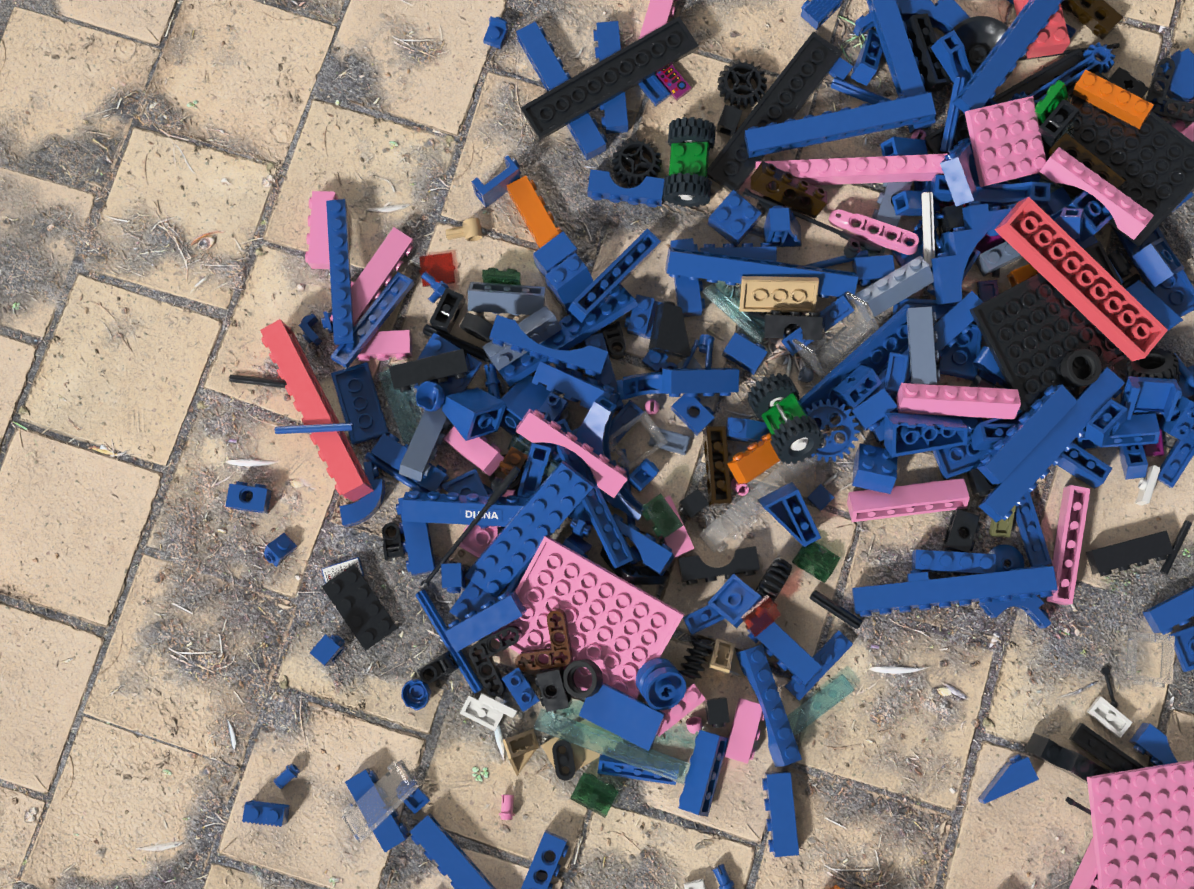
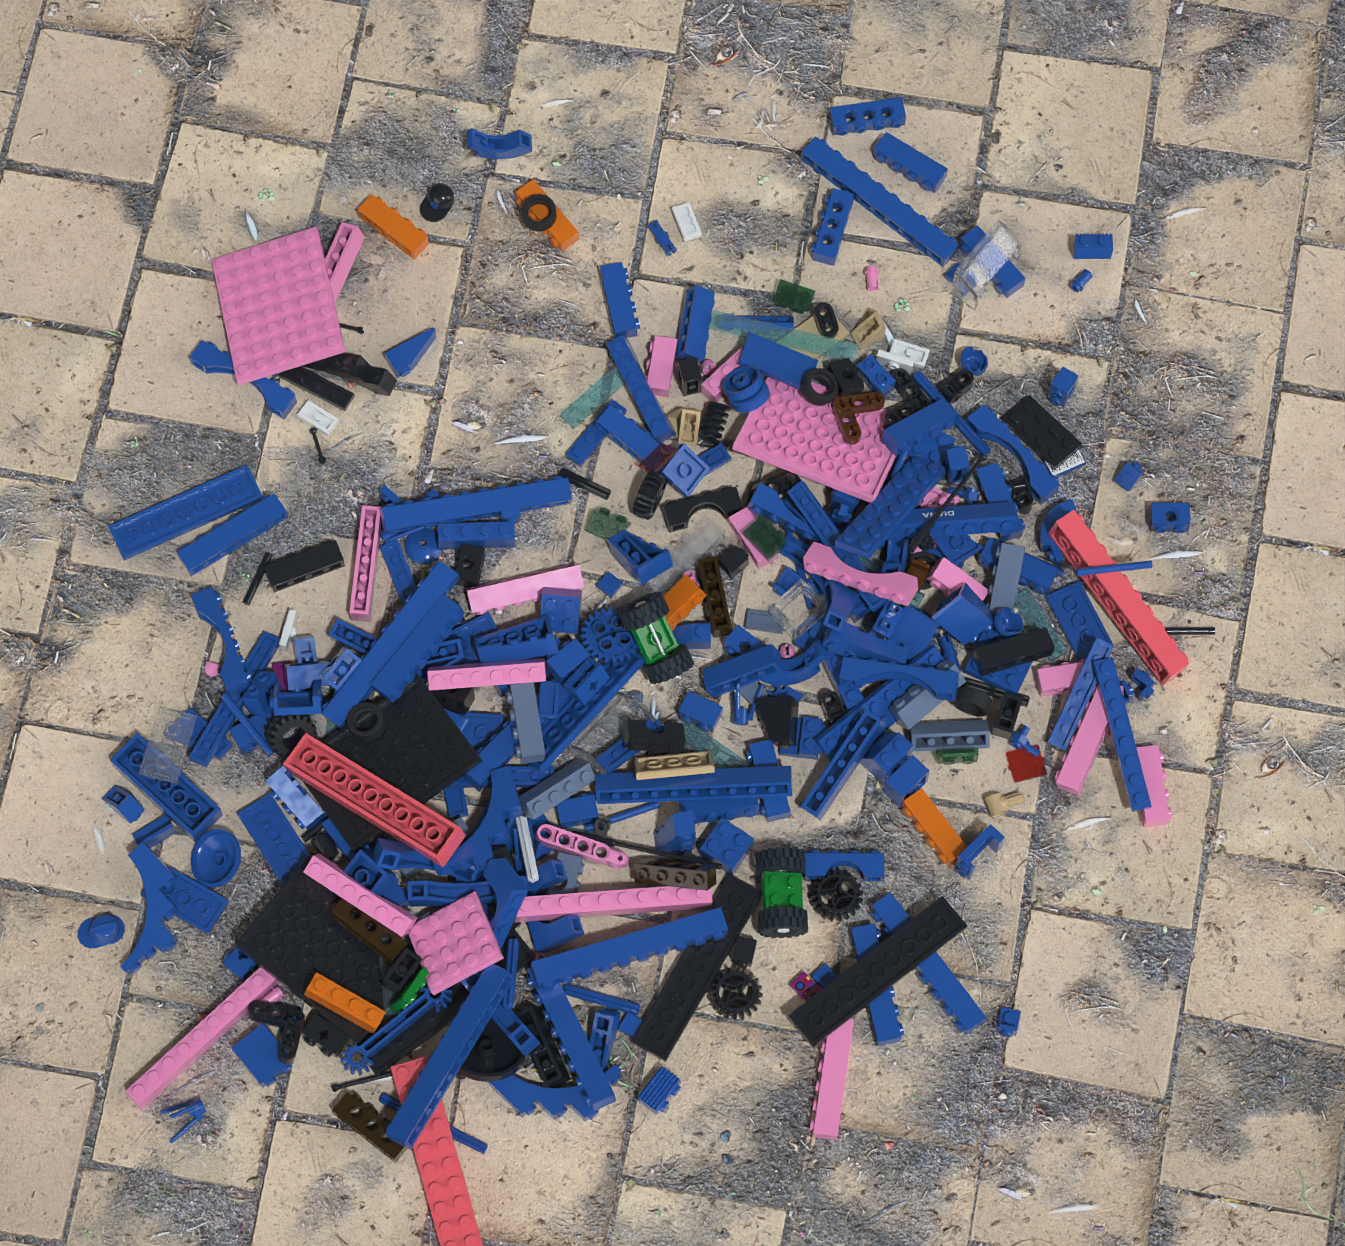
camera: 170 degrees right, 10 degrees down
blue slope [1132,237,1185,287] -> none
none -> blue piece [948,487,980,505]
none -> blue arch [966,404,1060,505]

